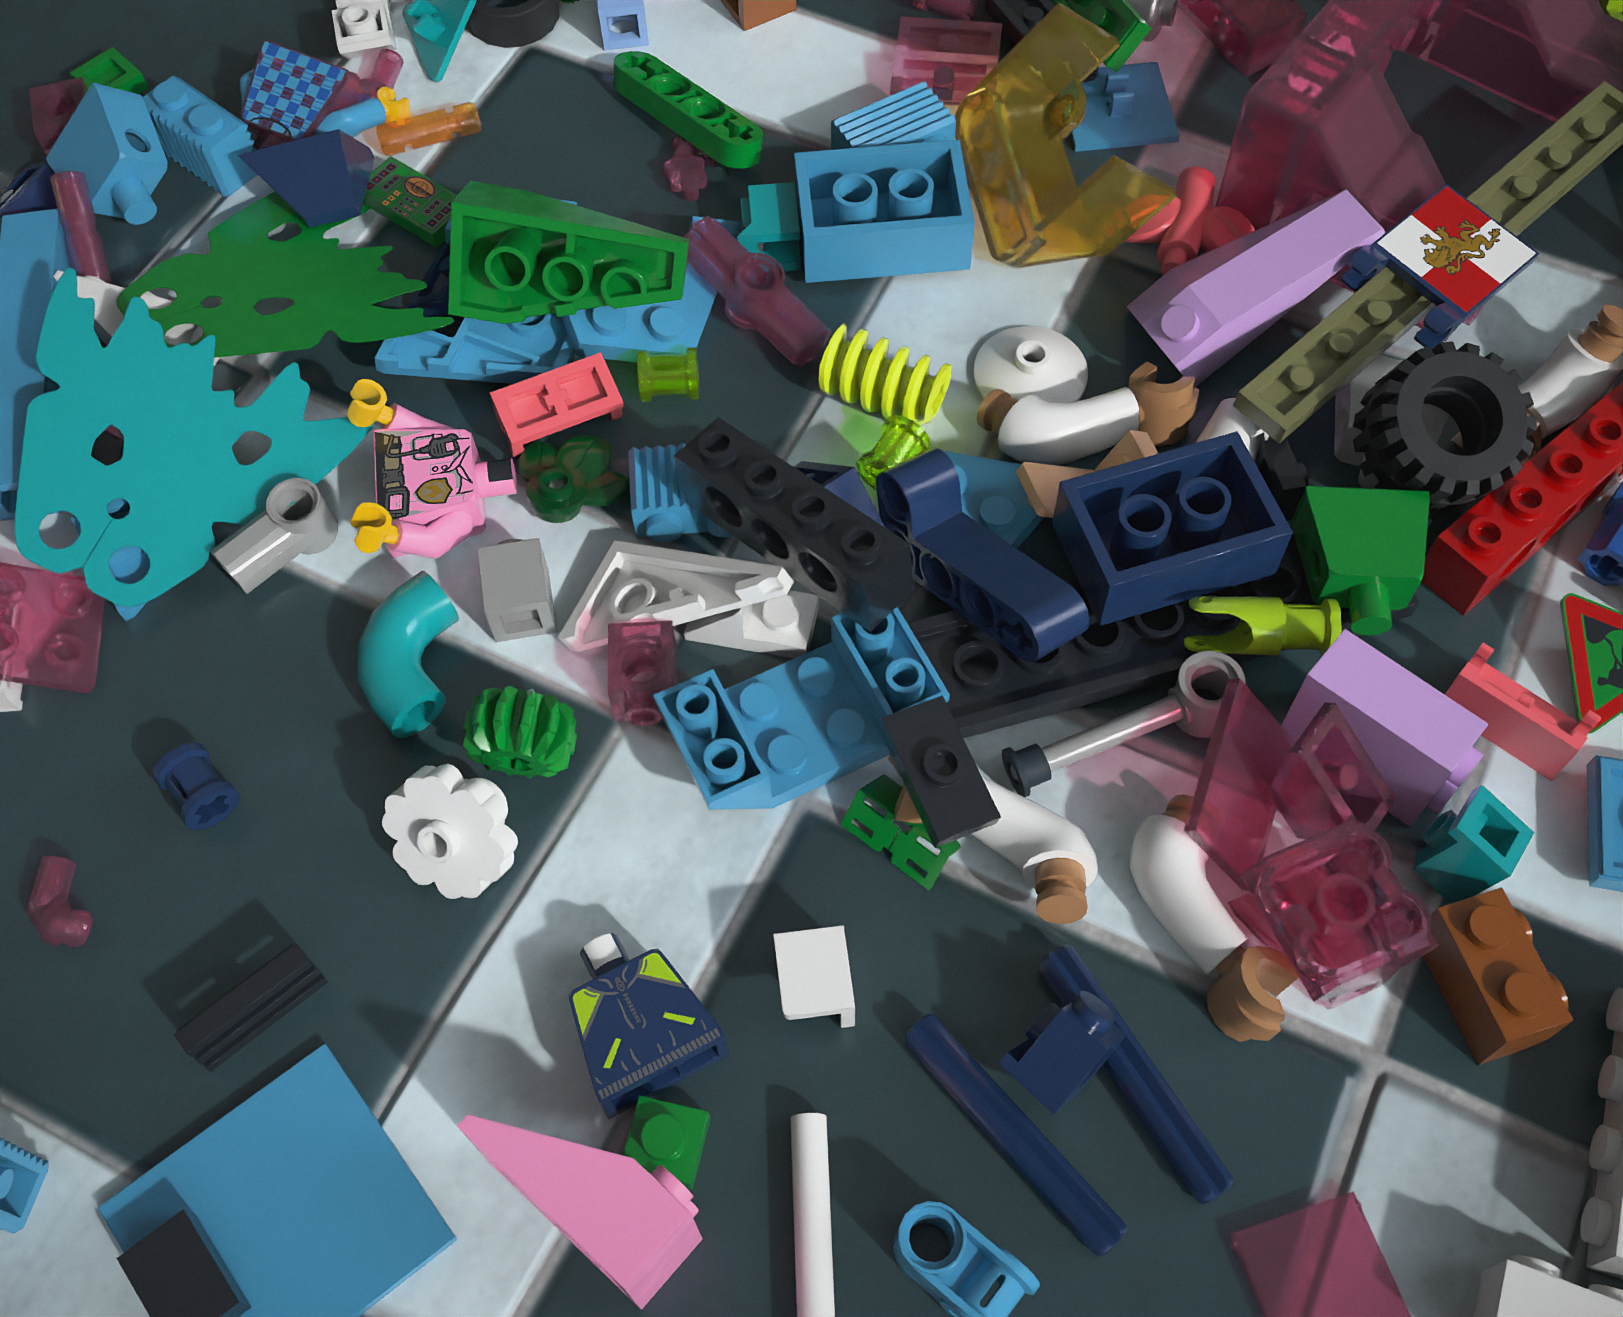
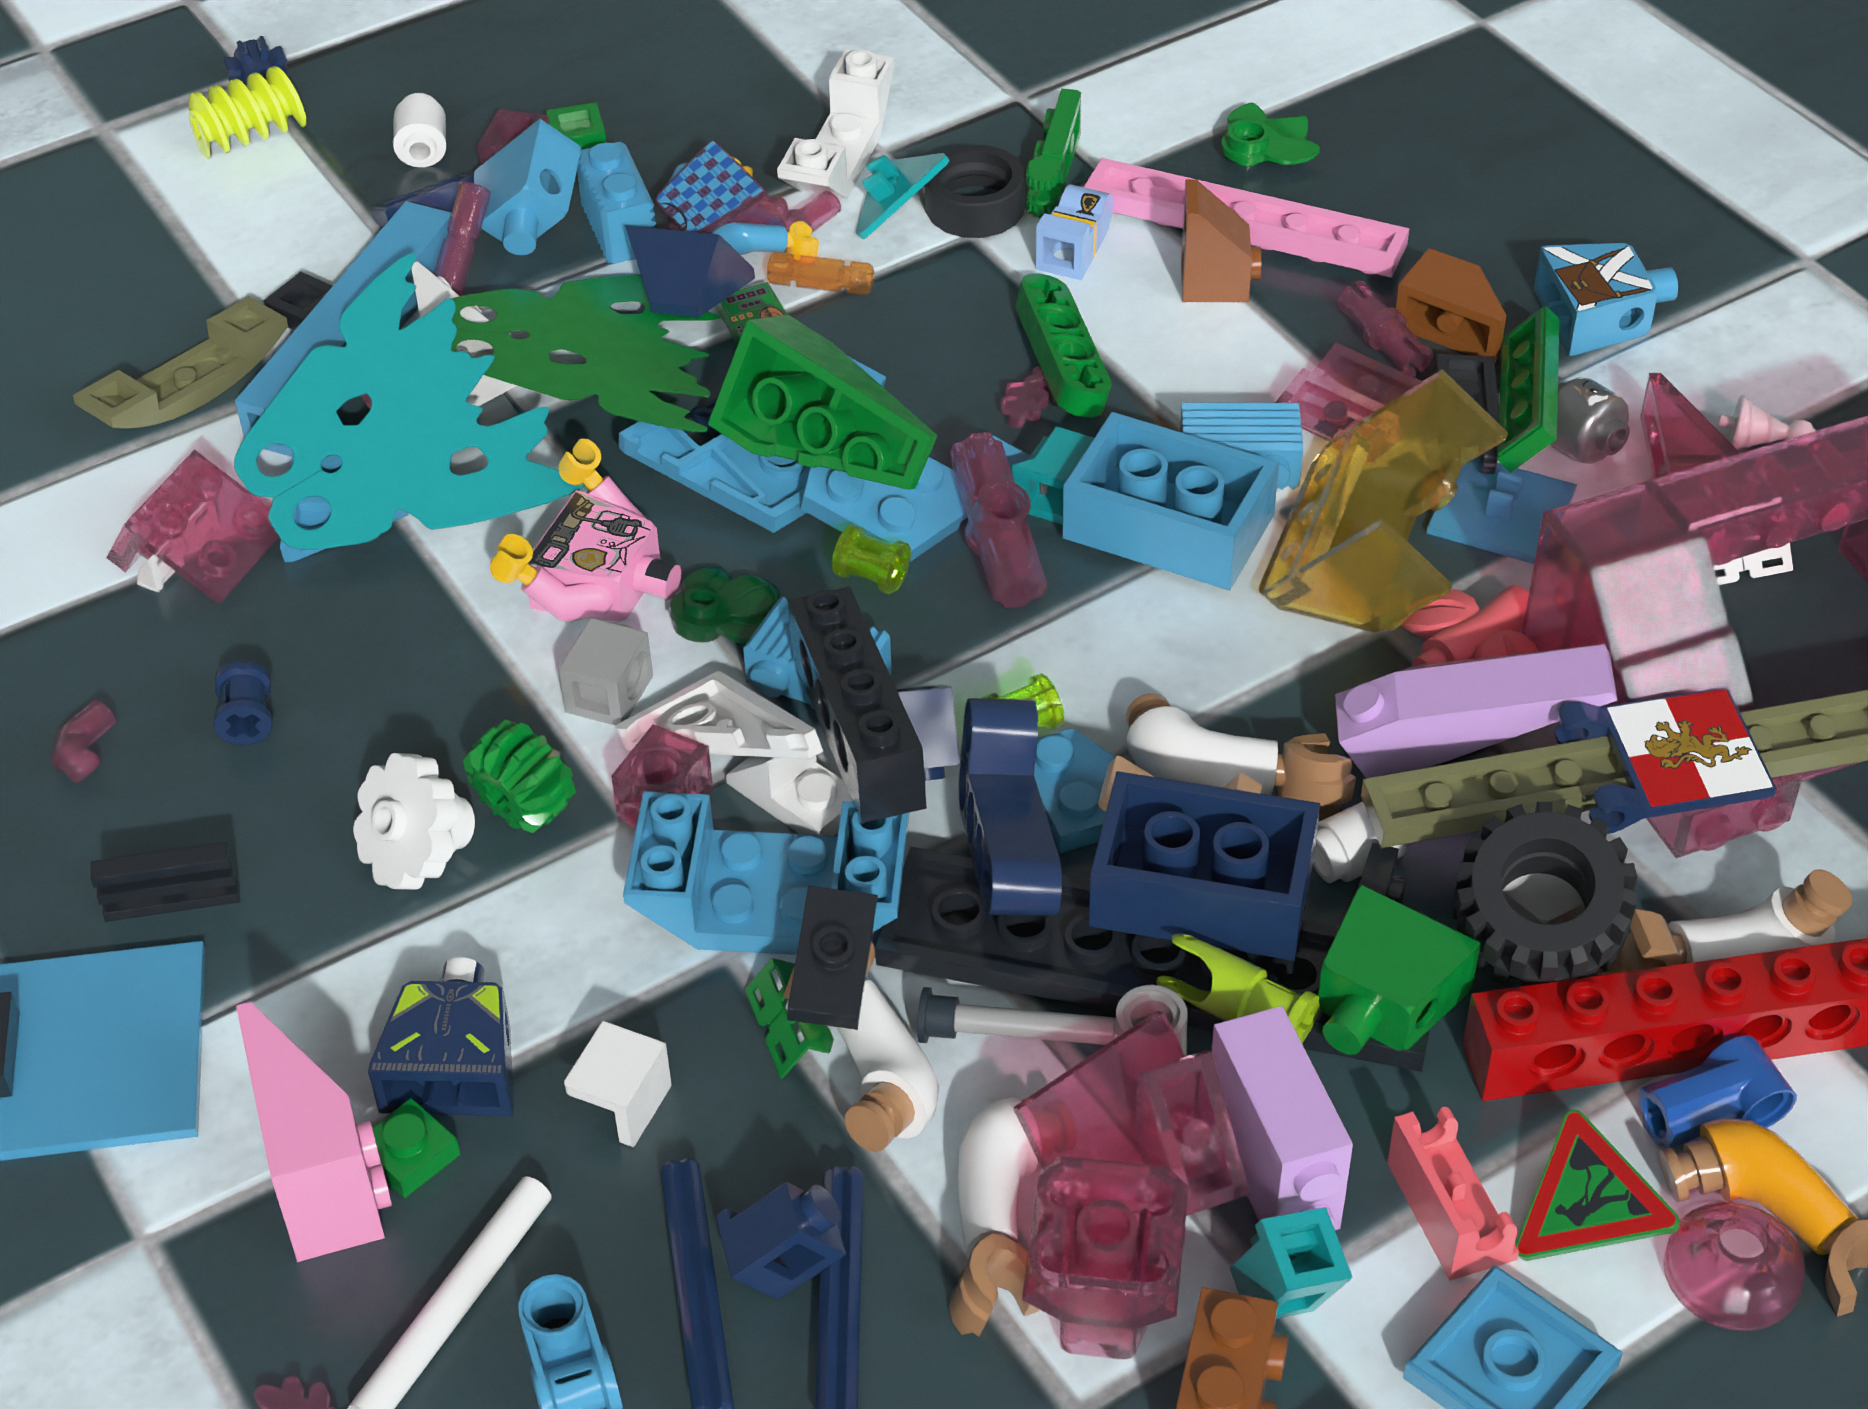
camera: 30 degrees right, 15 degrees down
light grey piece [210,478,338,594] -> none
teal cylinder [357,570,459,738] -> none
coral hinge [490,352,624,458] -> none
neon yellow piece [818,323,952,430] -> none
white dish [973,326,1088,403] -> none

